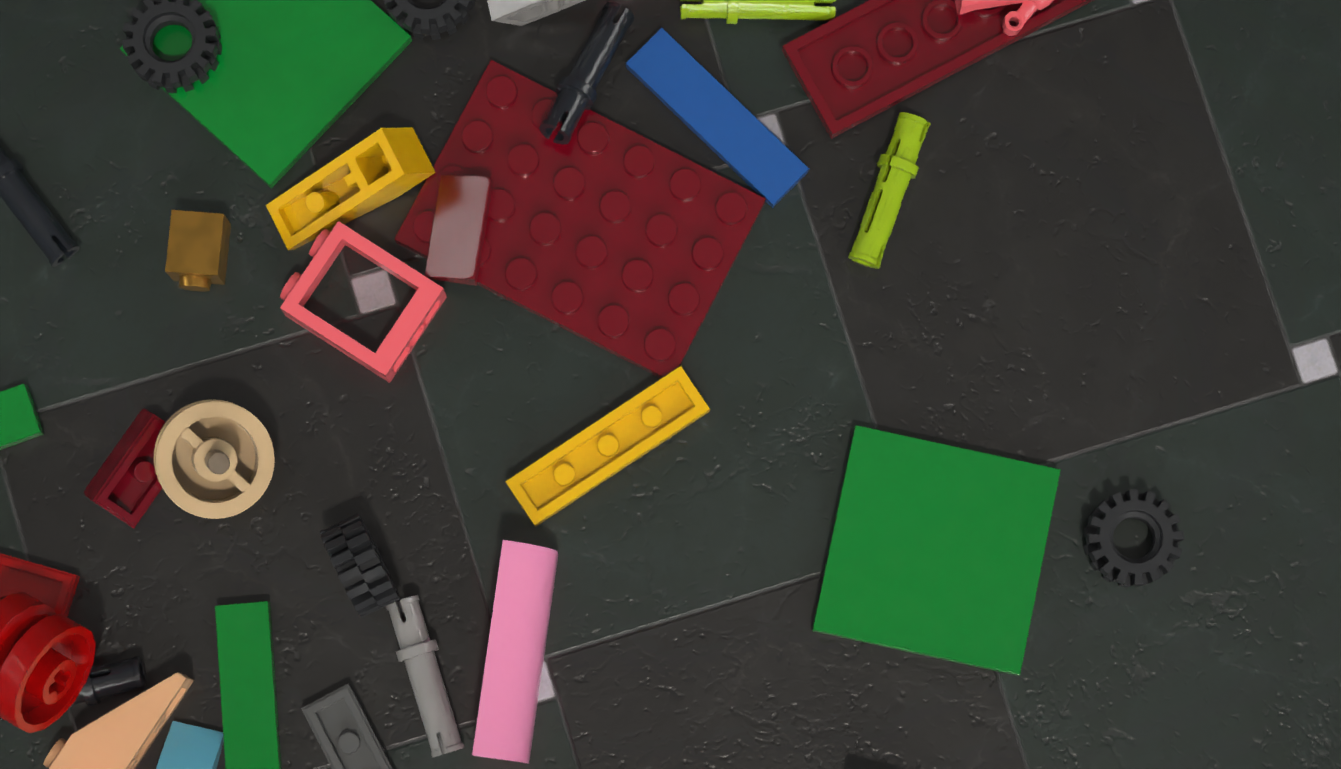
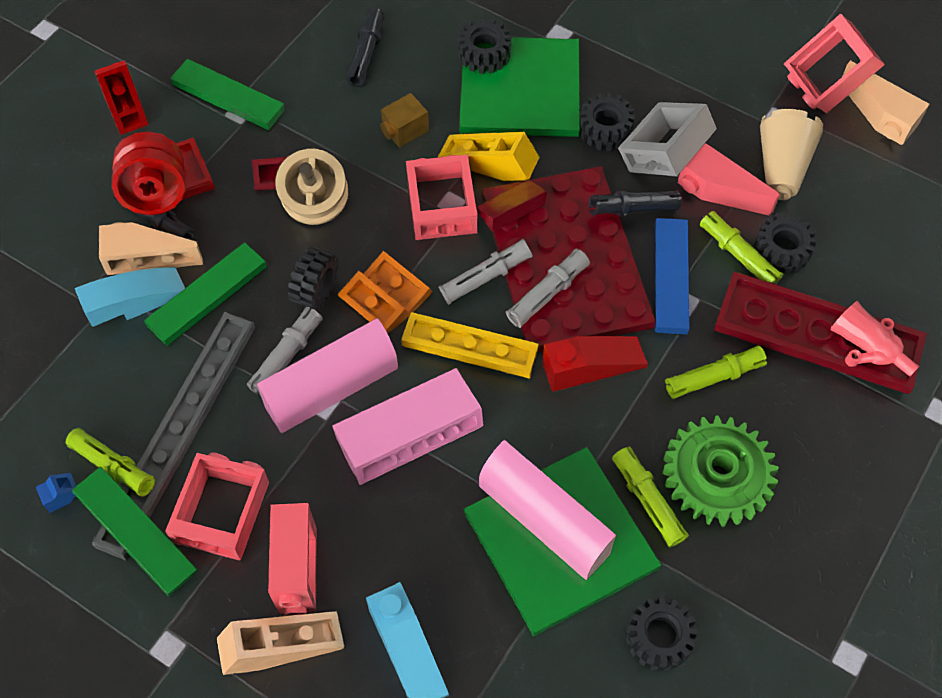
camera: 55 degrees right, 20 degrees down
none -> bright pink brick [332,368,483,485]
none -> orange slope [338,251,432,334]
none -> light grey pin [438,239,533,305]
none -> bright pink brick [479,440,616,580]
none -> light grey pin [506,249,590,328]
none -> red slope [542,336,648,392]
none -> lime pin [612,446,689,548]
none -> bright green gear [662,416,778,527]

